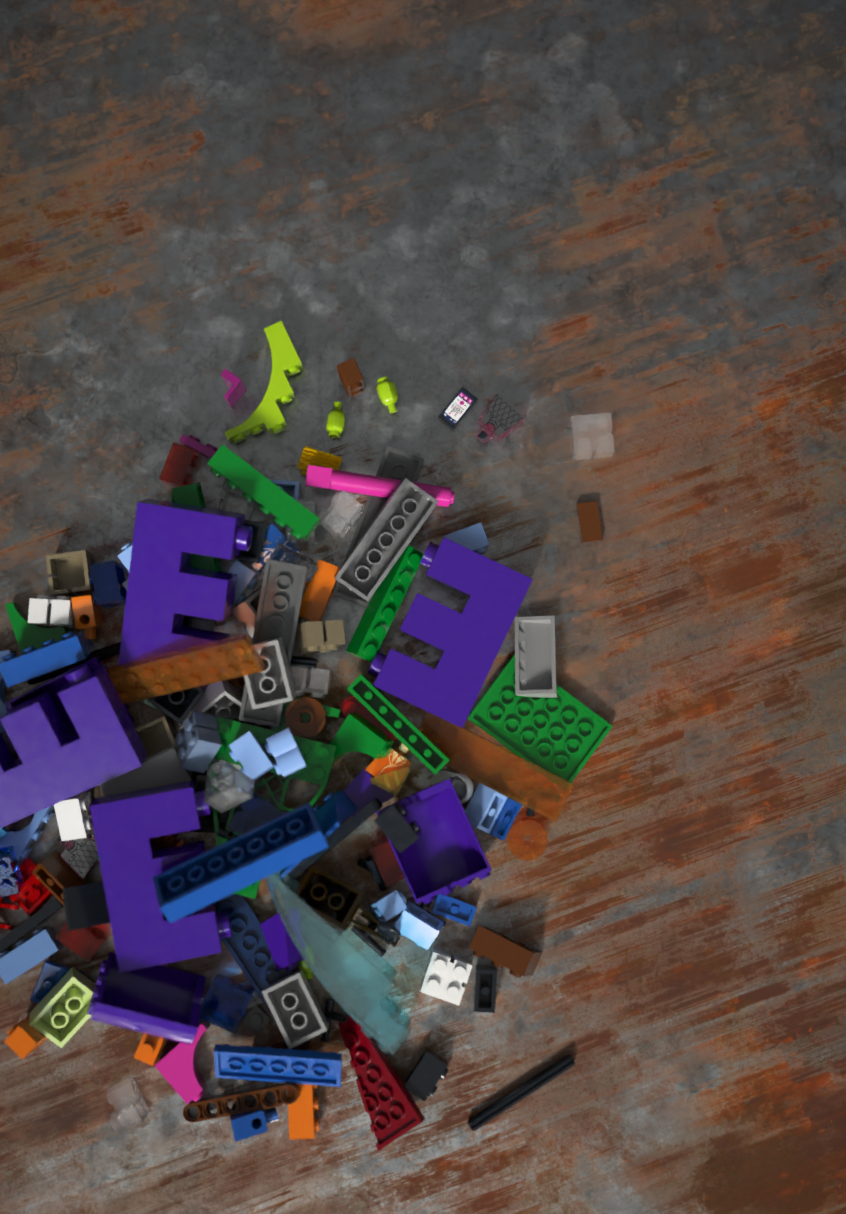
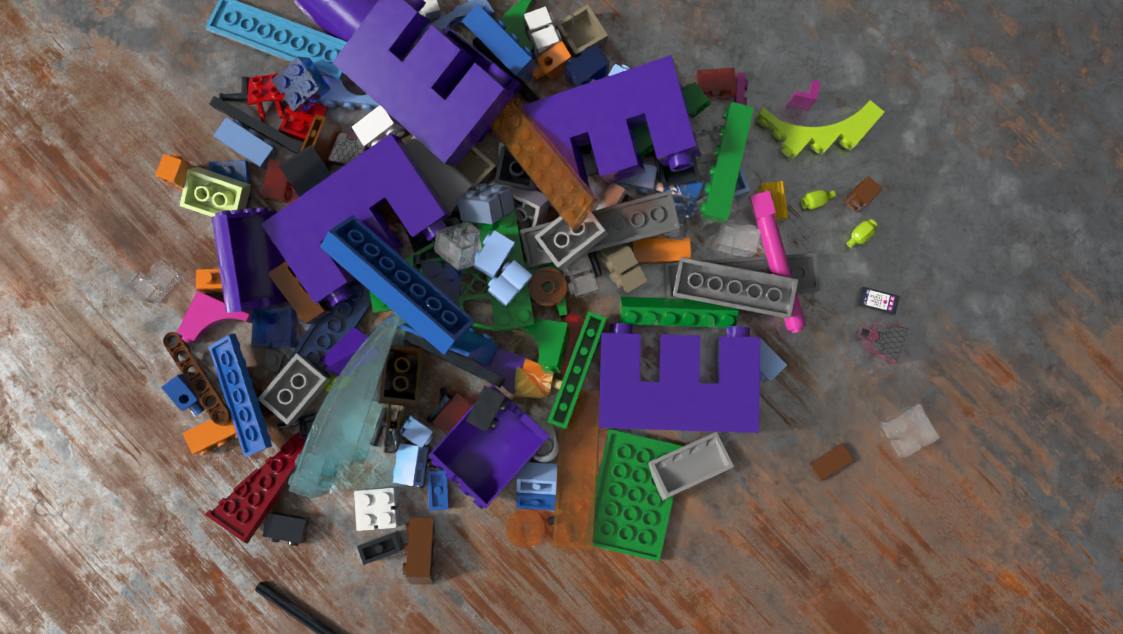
camera: 60 degrees right, 0 degrees up
none -> reddish brown wedge [267,261,331,324]

